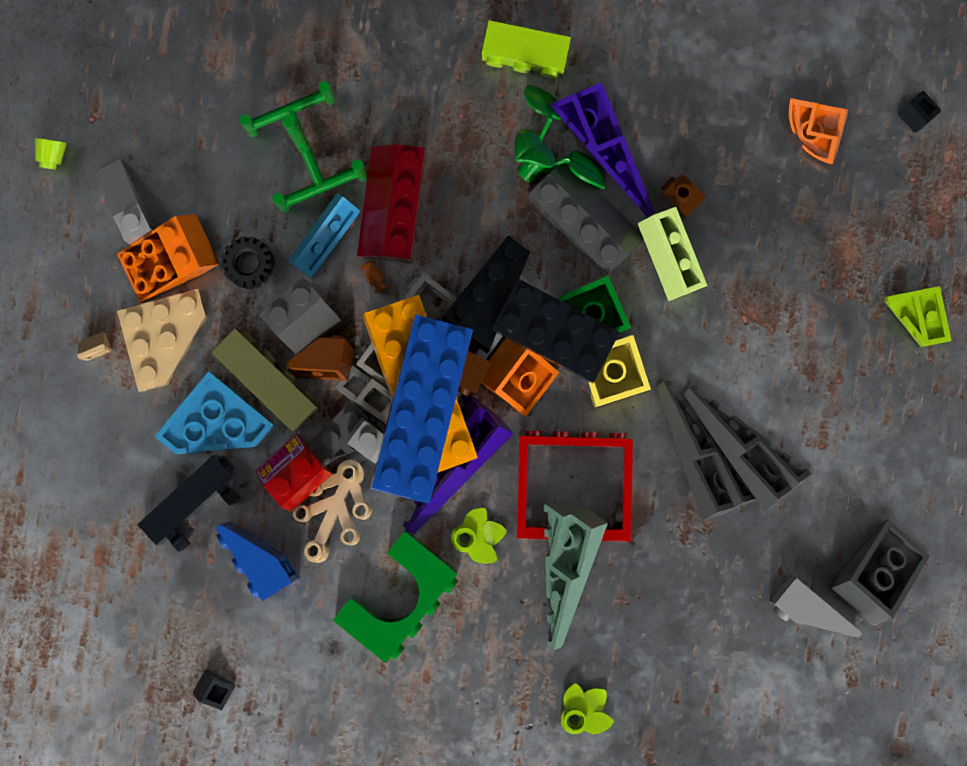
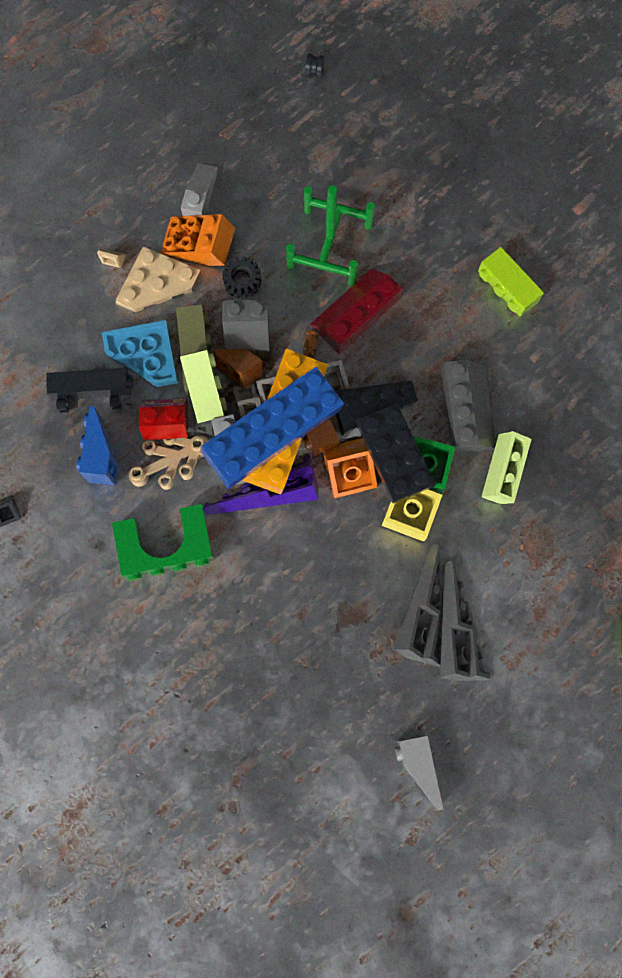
camera: 35 degrees right, 10 degrees down
lime hat [35,138,67,170] -> none
dark azure plate [288,193,360,278] -> none
lime plate [451,508,507,564] -> none
green plant [515,85,606,190] -> none
red window [516,430,633,542] -> none
sand green wedge [544,502,608,650] -> none
dark purple wedge [551,82,655,216] -> none
lime plate [561,683,614,735] -> none
reddish brown brick [660,173,706,221] -> none
dark grey slope [831,519,930,625] -> none
none -> yellowish green brick [180,350,228,423]

